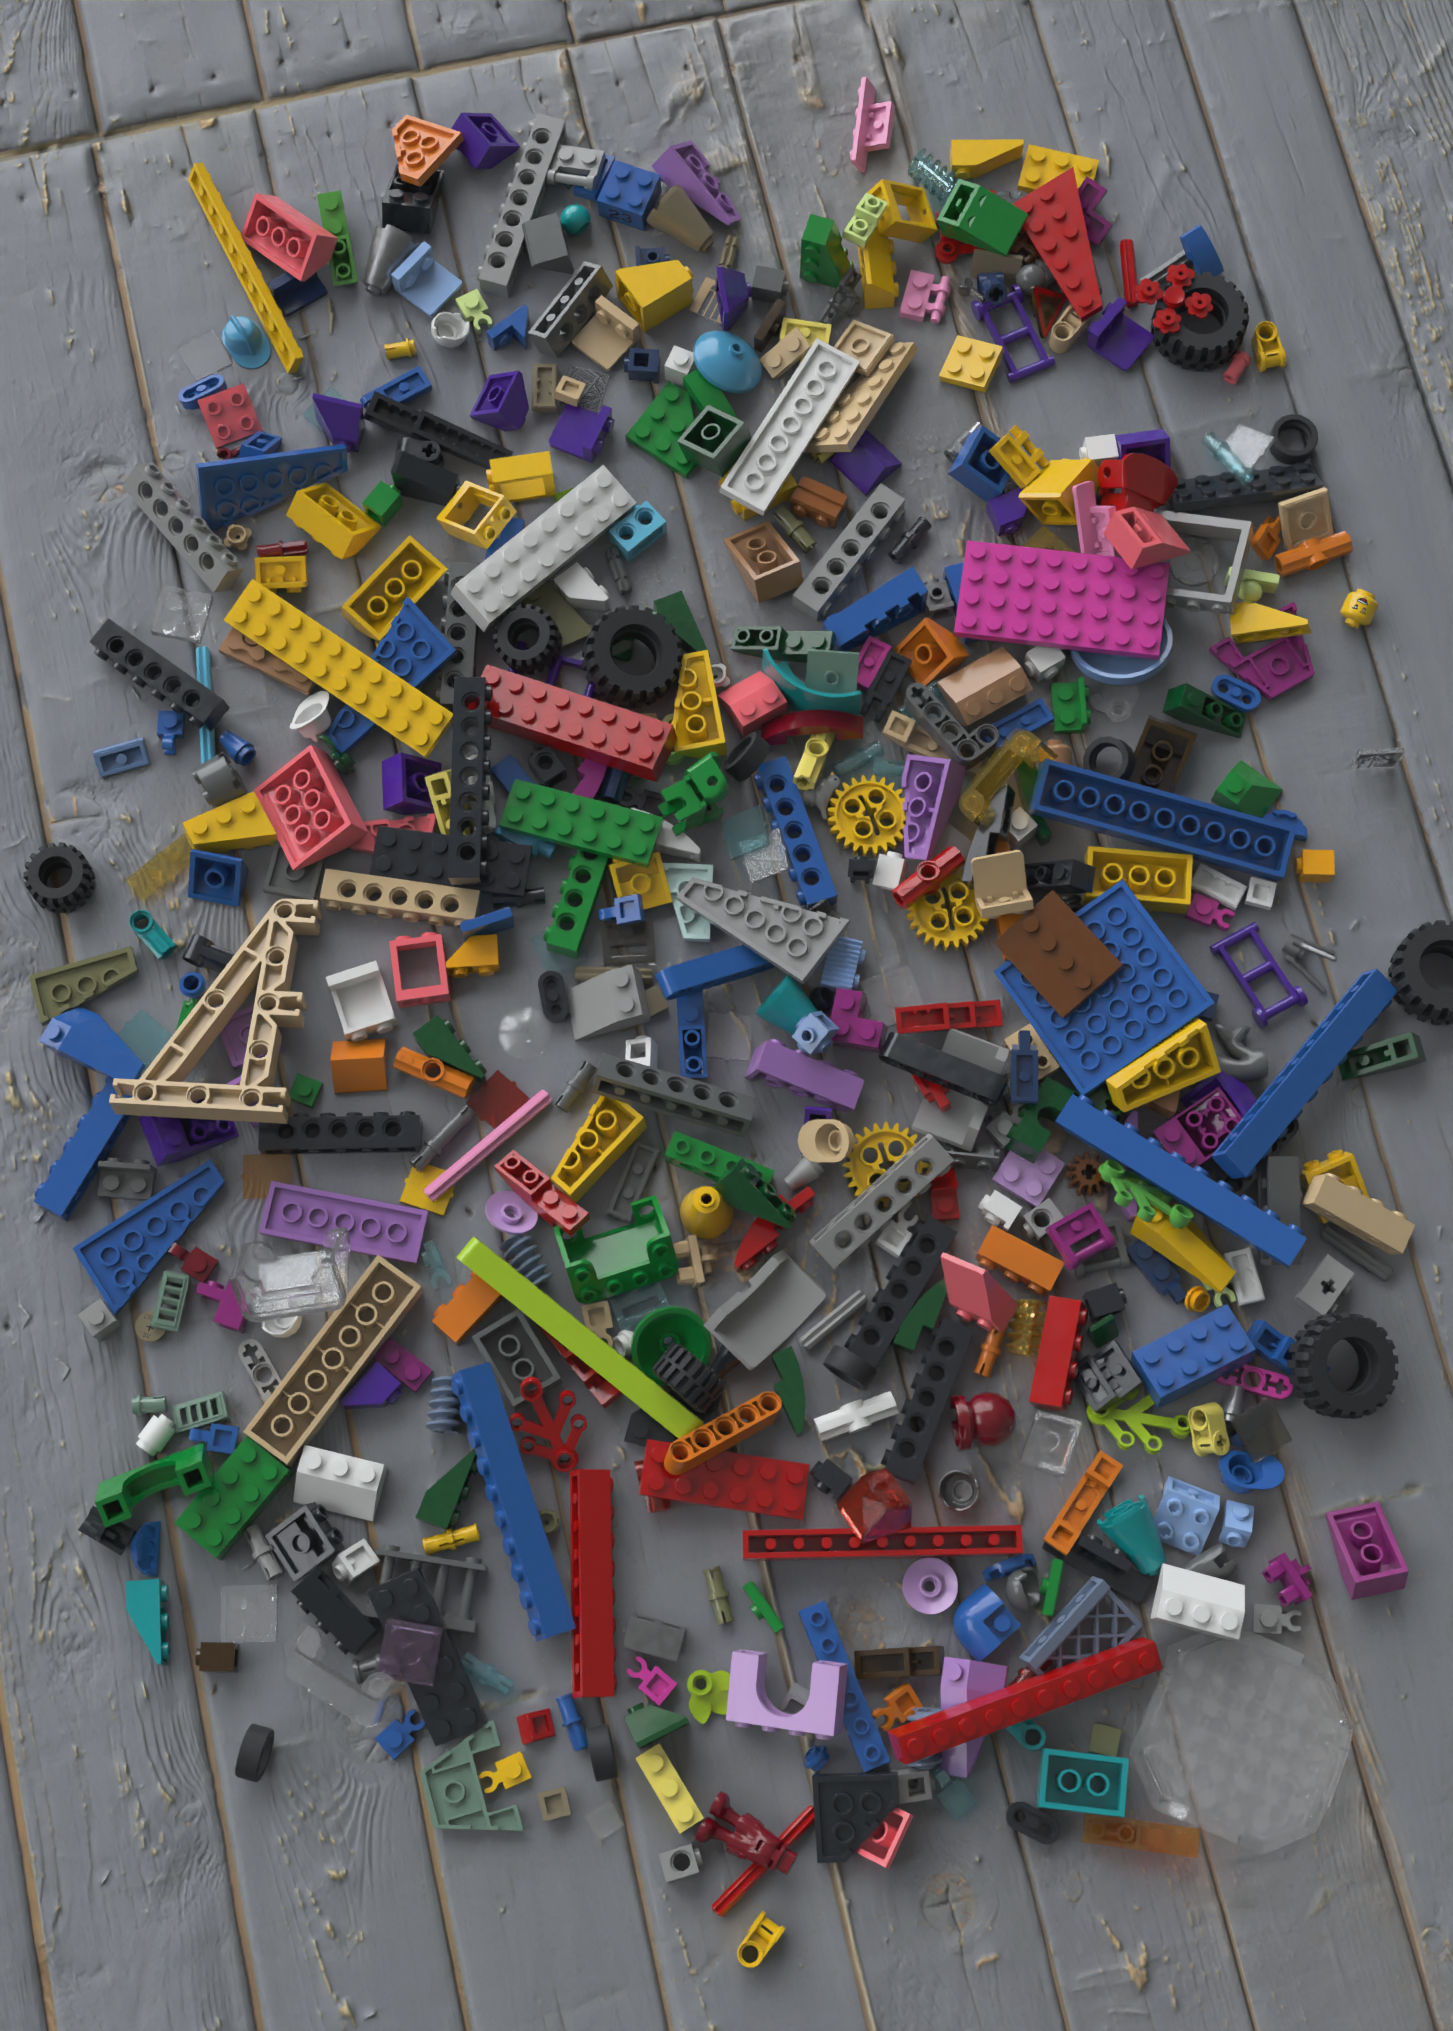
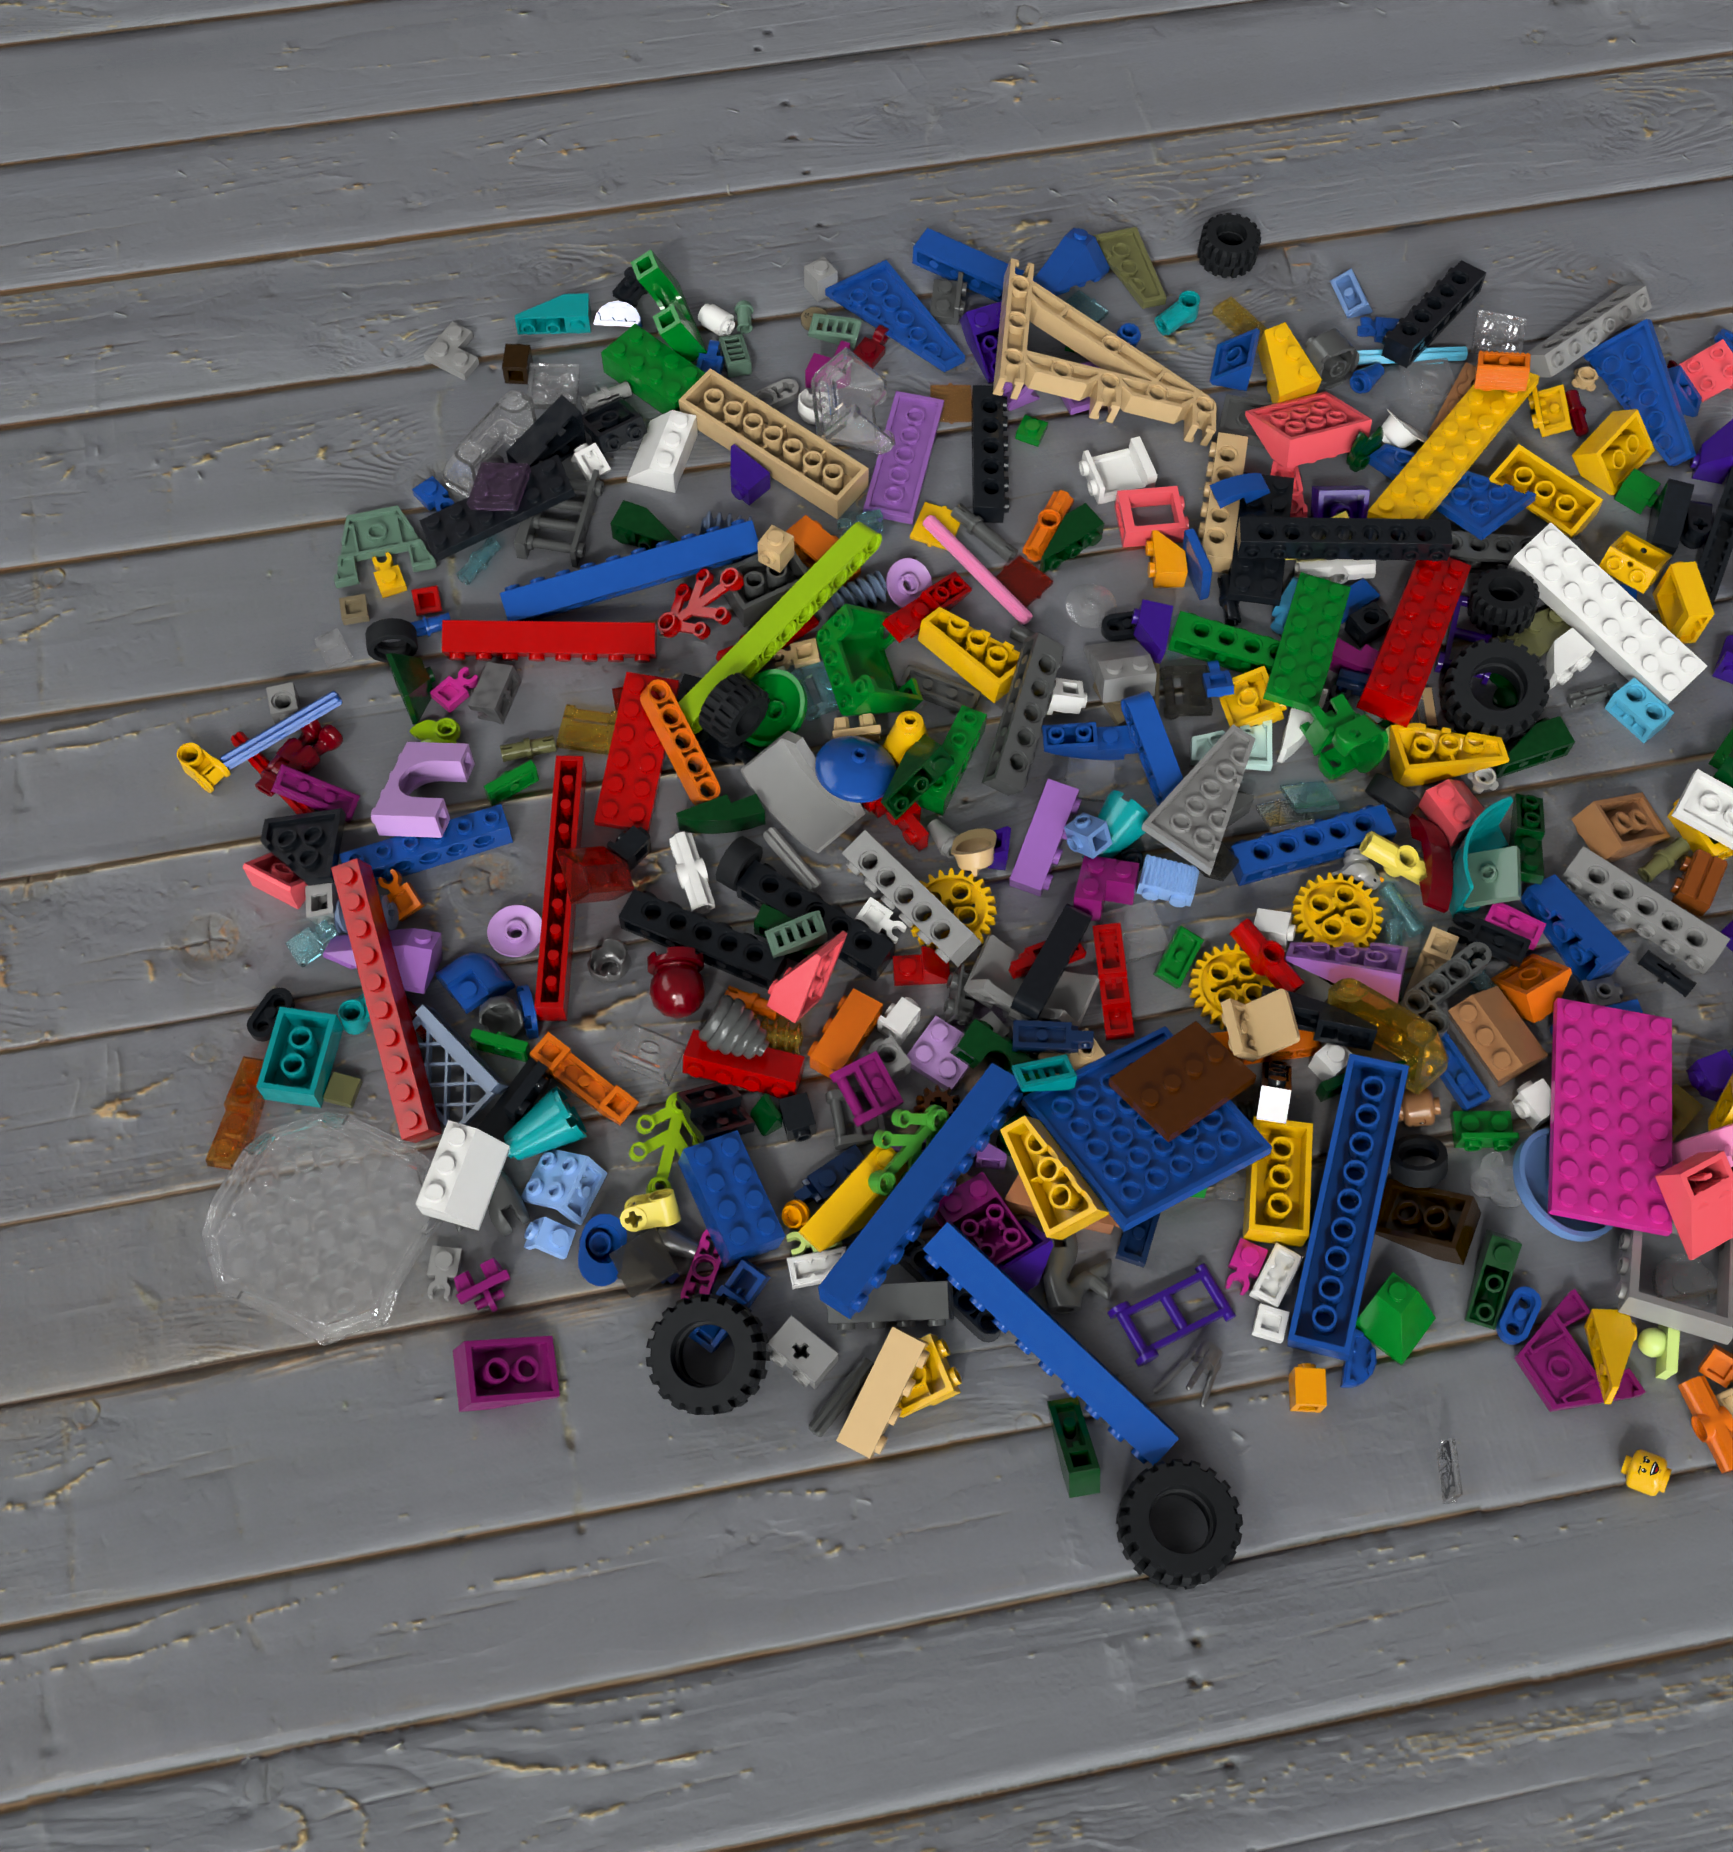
camera: 90 degrees right, 10 degrees down
black piece [182,934,235,973] -> none
black tyre [235,1724,274,1783] -> none
orange slope [330,1038,388,1094] -> none
magenta plate [373,1337,433,1393] -> none
yellow pin [423,1523,481,1555] -> none
olive plate [538,1509,560,1536] -> none
light yellow brick [635,1743,704,1834] -> none
blue plate [804,1745,830,1772] -> none
black plate [847,856,875,884] -> none
dark brown slope [854,1646,945,1680] -> none
none -> axle [220,691,343,770]
none -> magenta tile [271,764,360,823]
none -> light grey plate [424,321,479,381]
none -> clear yellow plate [556,704,618,755]
none -> dark grey piece [698,995,770,1059]
none -> tan brick [757,525,794,573]
none -> sand green slope [765,910,827,958]
none -> blue dish [815,736,896,803]
none -> teal slope [1011,1054,1077,1092]
none -> dark purple slope [1131,599,1173,664]
none -> green plate [1153,926,1204,989]
none -> blue slope [1209,473,1270,509]
none -> orange brick [1474,350,1531,393]

